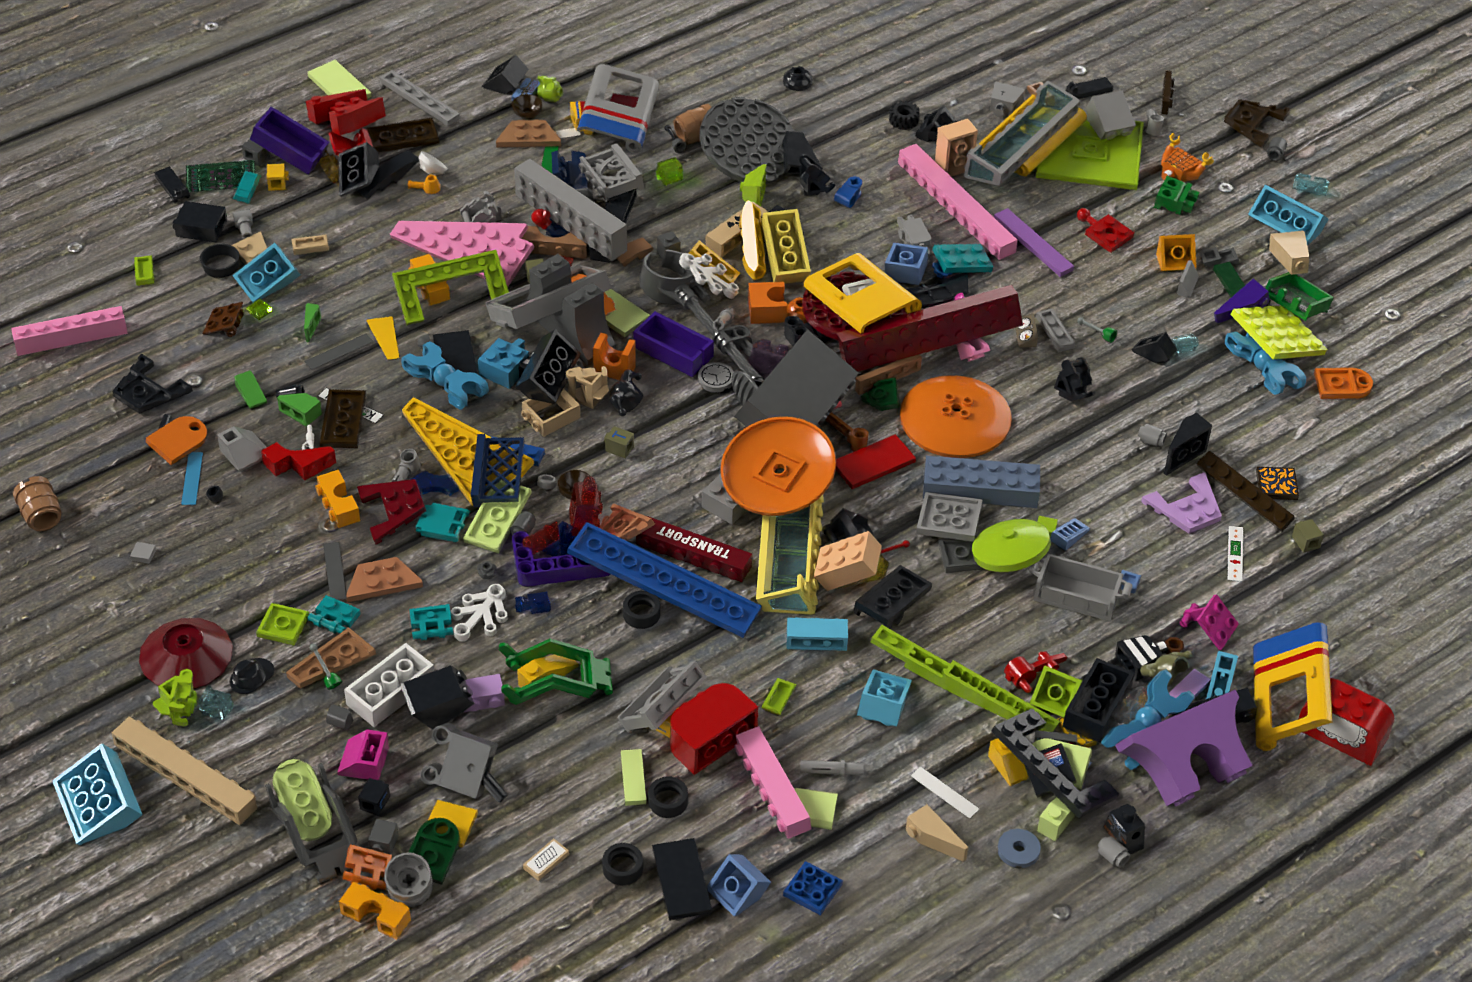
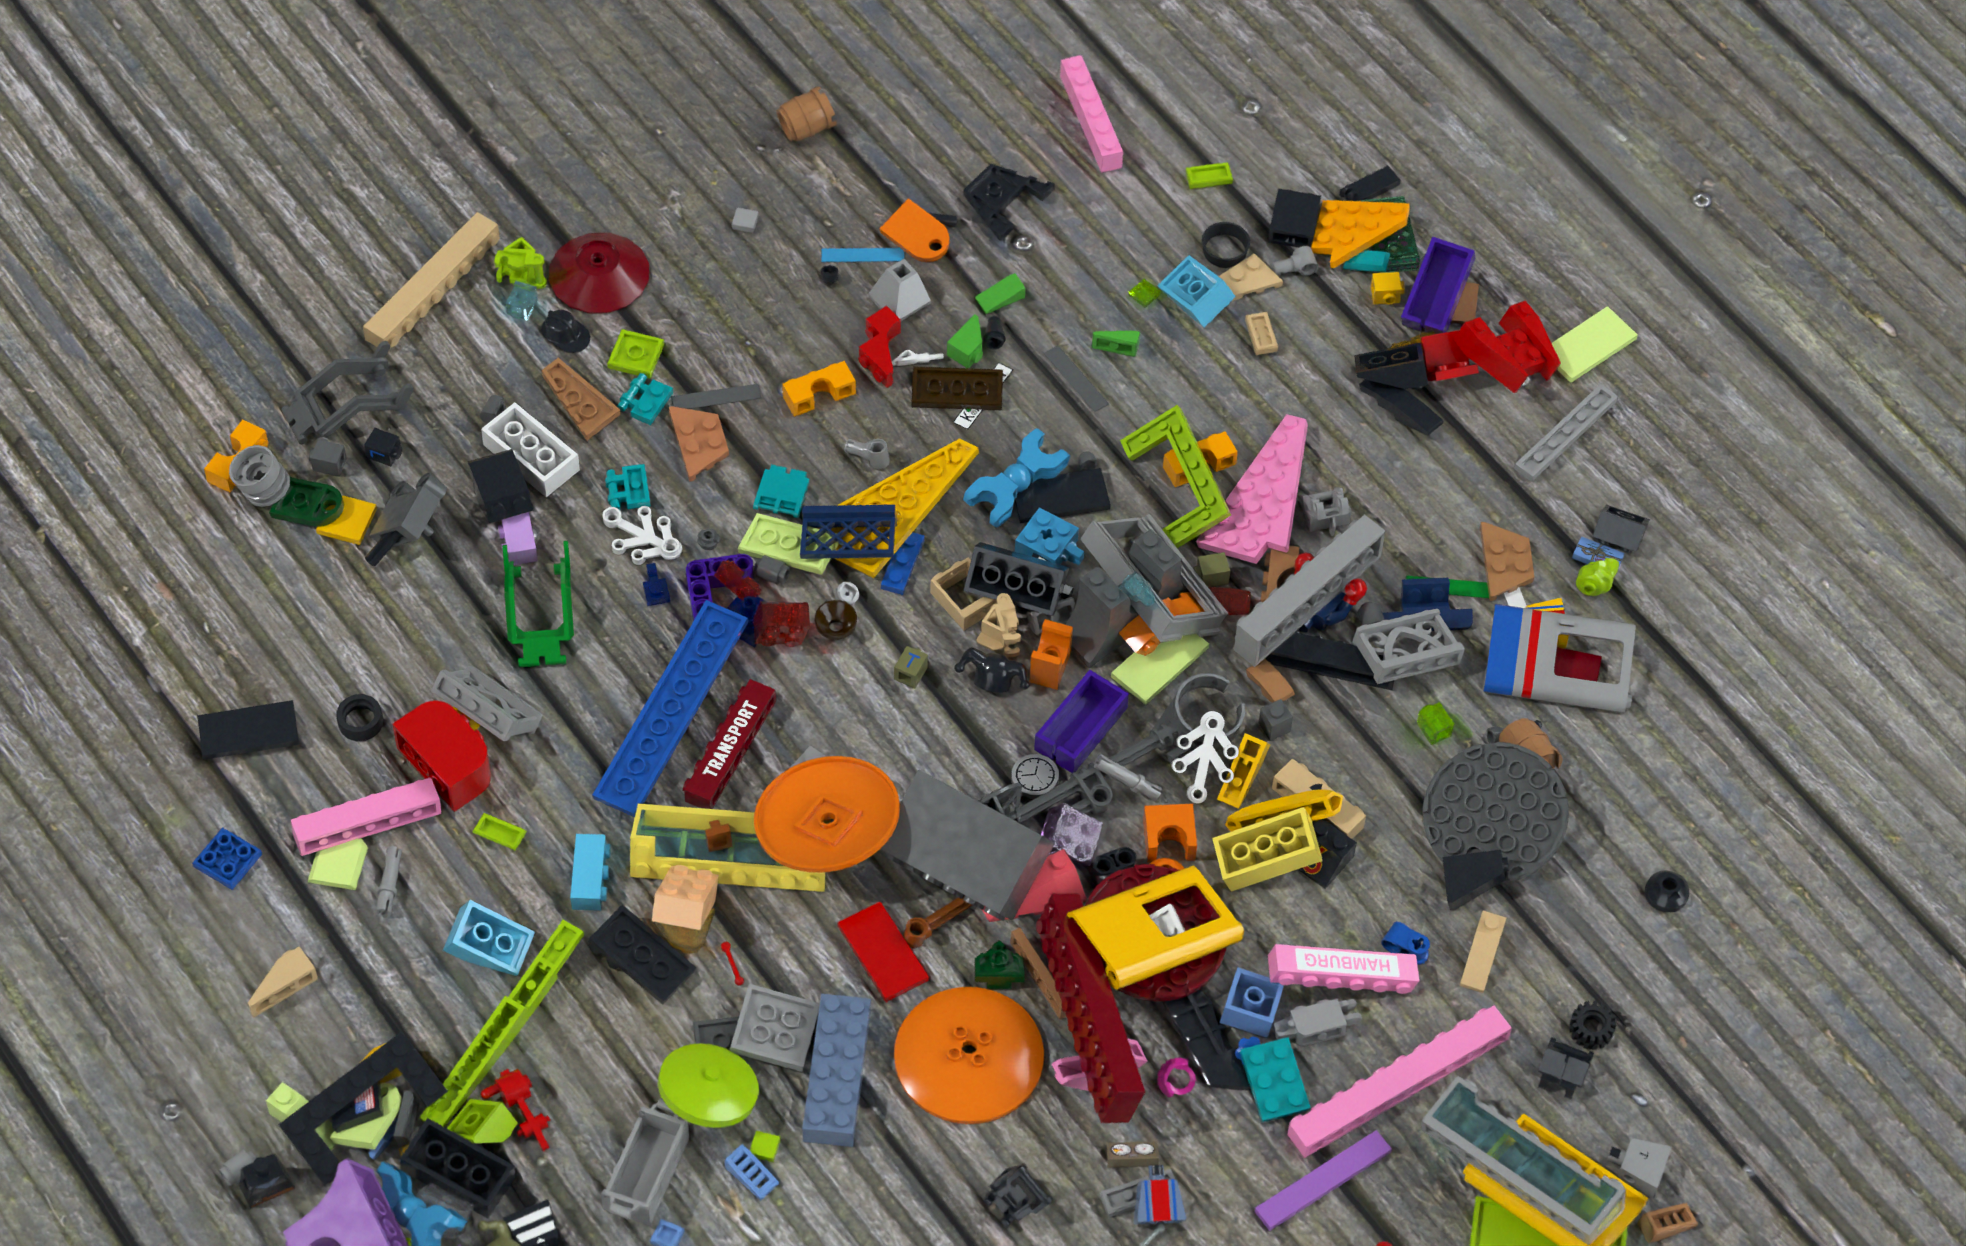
camera: 90 degrees right, 10 degrees up
medium azure slope [52,743,143,845] -> none
reddish brown hinge [202,302,244,337] -> none
yellowish green tile [273,759,332,841] -> none
hinge [309,644,342,690] -> none
dark pink slope [337,730,389,780] -> none
orange plate [342,844,392,890] -> none
dark red wing [357,479,426,545] -> none
dark brown tile [366,117,439,152] -> none
yellow sticker [366,317,399,360] -> none
light orange bar [408,175,441,194] -> none
clear blue tile [410,470,460,496] -> none
white piece [419,151,448,175] -> none
dark brown piece [512,94,542,119] -> none
yellow slope [517,655,579,687] -> none
tile [523,839,569,881] -> none
nougat wing [598,504,655,541] -> none
black tyre [602,843,643,886] -> none
yellowish green tile [621,749,646,806] -> none
black tyre [623,591,660,629] -> none
medium blue slope [707,854,771,916] -> none
lime slope [740,164,766,206] -> none
black piece [799,154,836,196] -> none
black piece [822,508,874,543] -> none
white sticker [911,767,979,818] -> none
light nougat brick [935,119,978,177] -> none
sand blue tile [998,829,1041,868] -> none
none -> dark orange tile [705,819,732,852]
none -> clear light blue hinge [1118,571,1155,606]
none -> torso [1134,1165,1186,1225]
none -> bright pink brick [1268,944,1419,994]
none -> light orange wing [1311,200,1410,268]
none -> tan slope [1460,911,1506,993]

